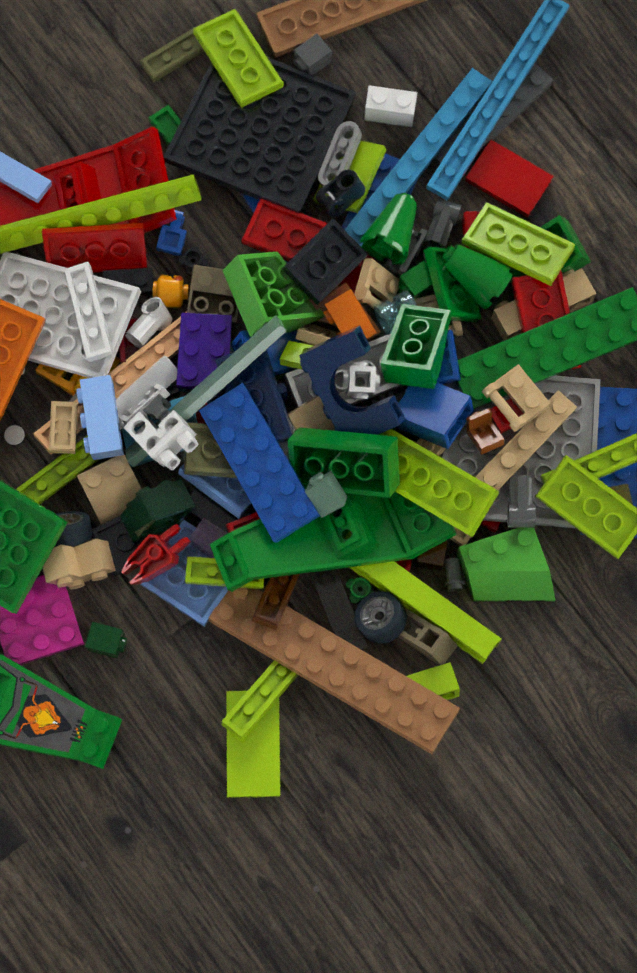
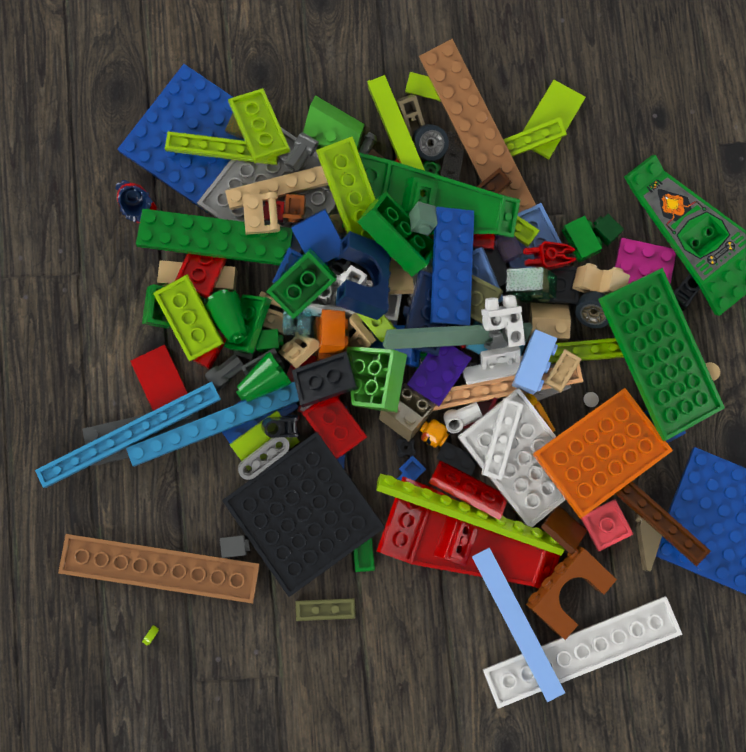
camera: 145 degrees left, 5 degrees up
lime tile [193,9,284,108] -> none
white brick [364,85,417,127] -> none
none -> green brick [562,216,602,263]

